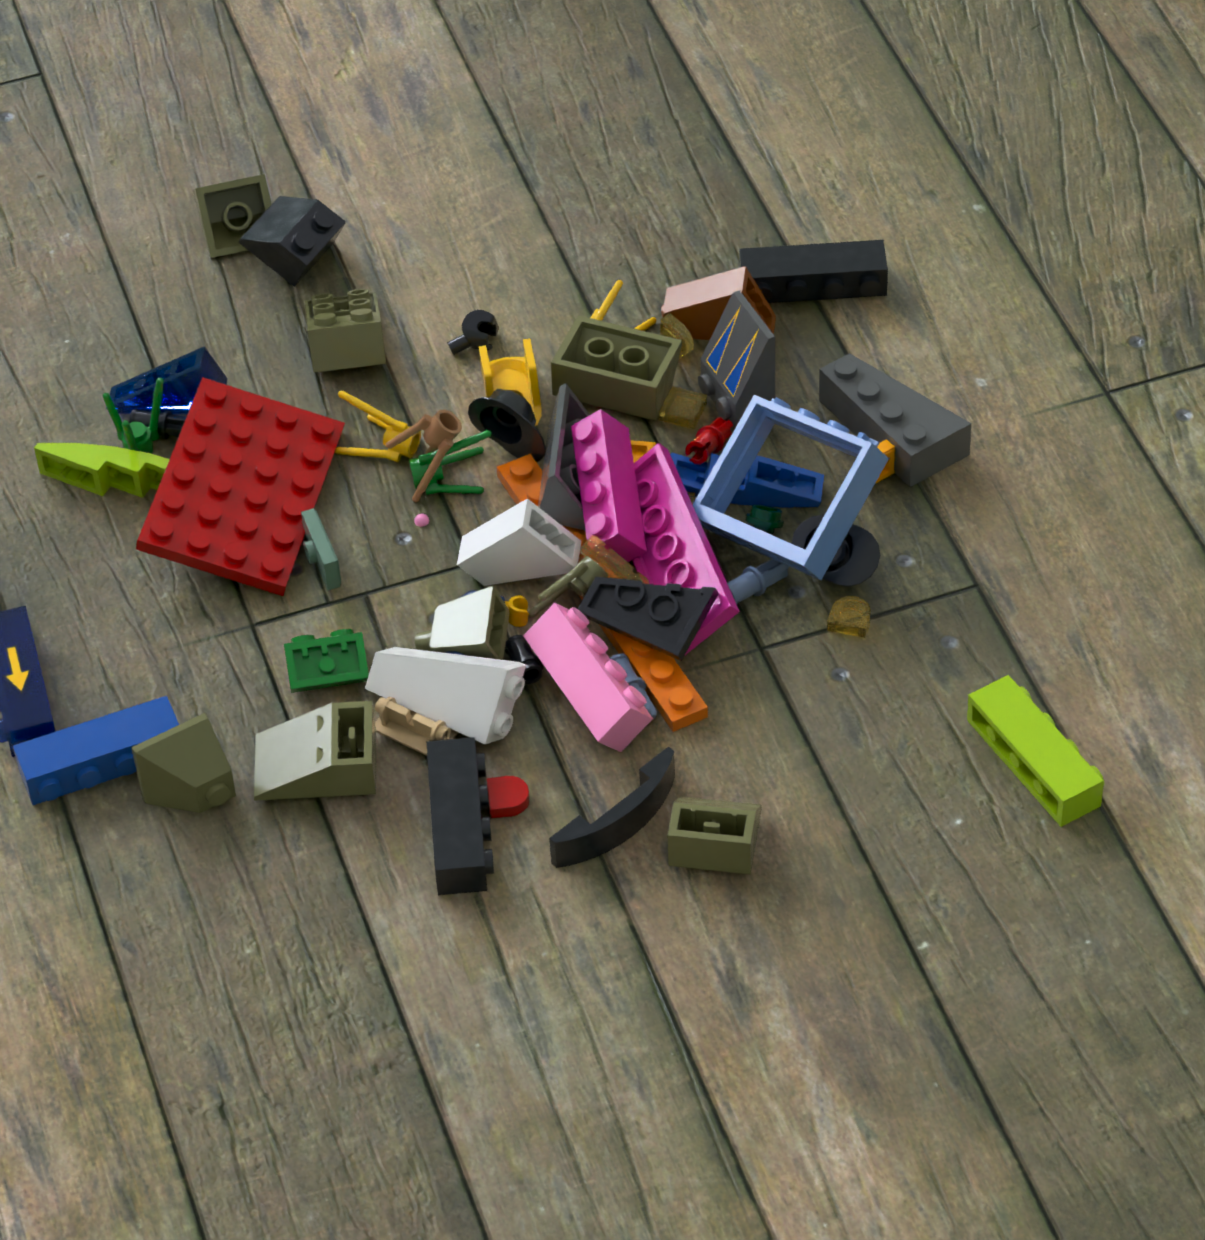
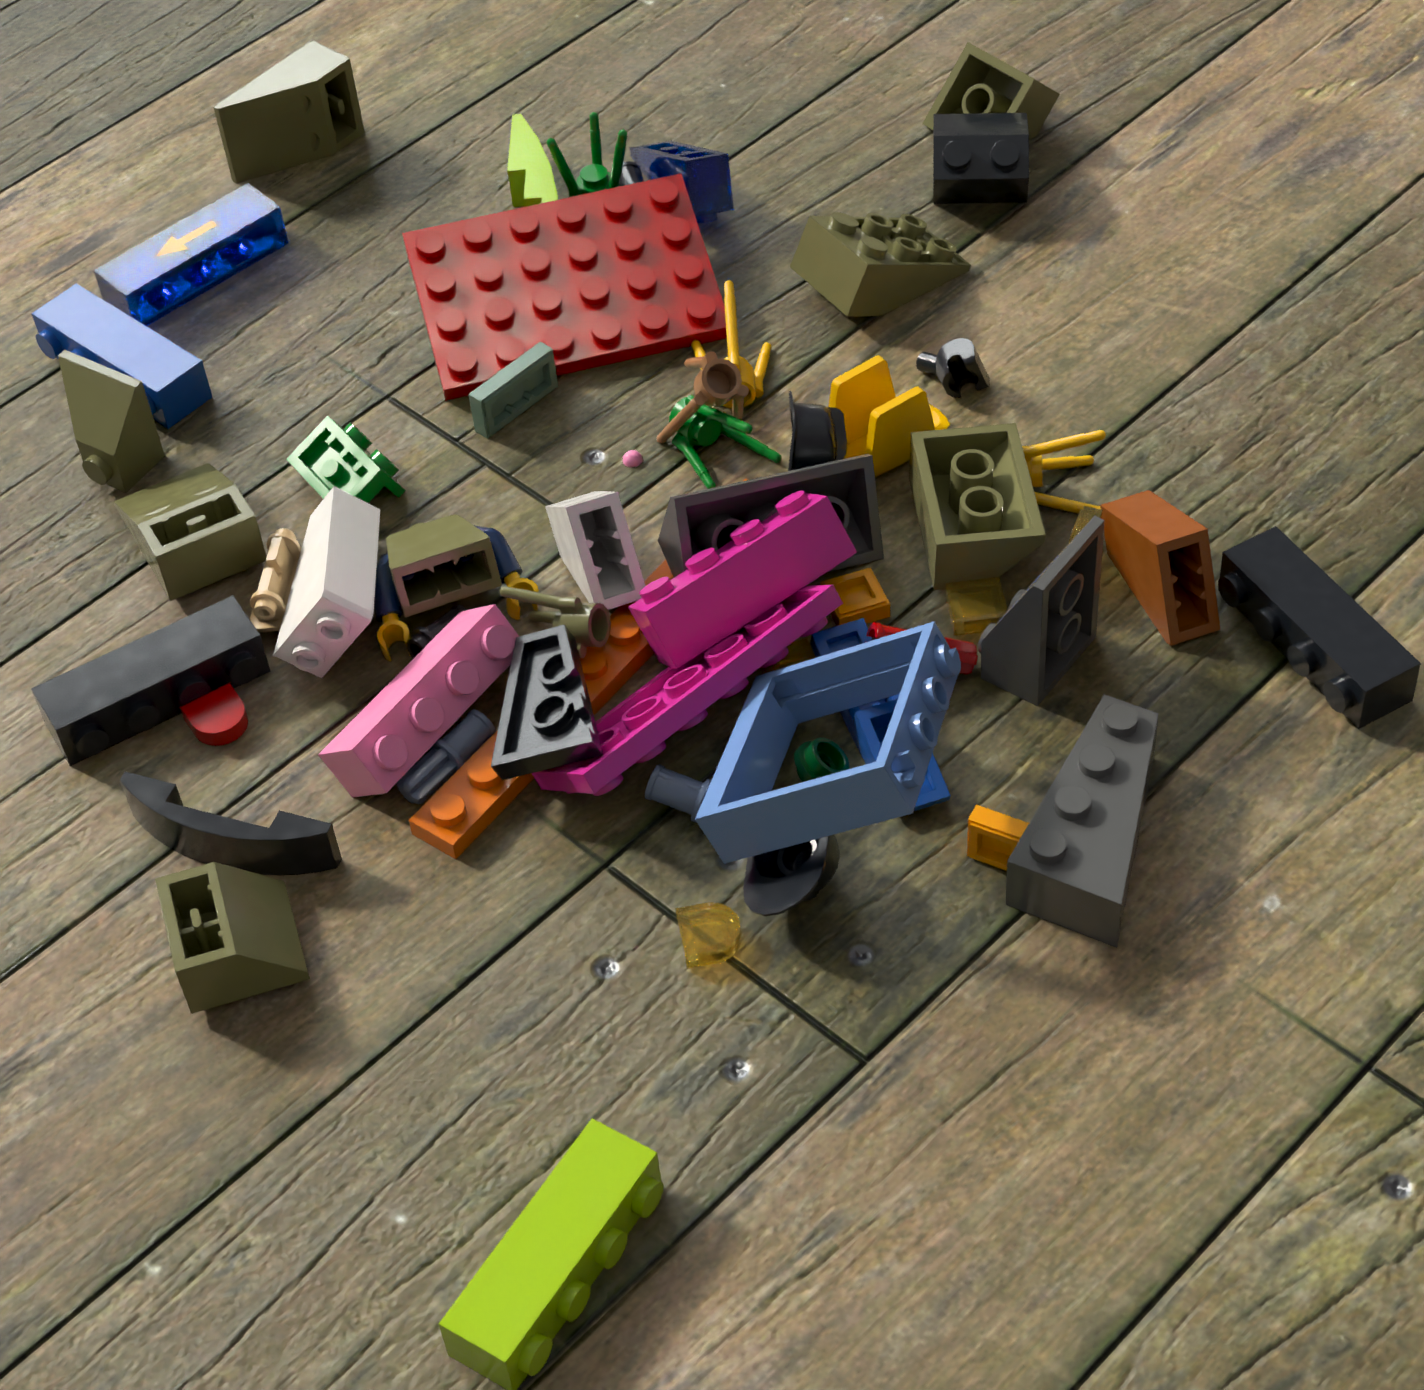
camera: 65 degrees right, 0 degrees up
clear yellow axle [580,535,649,584] -> none

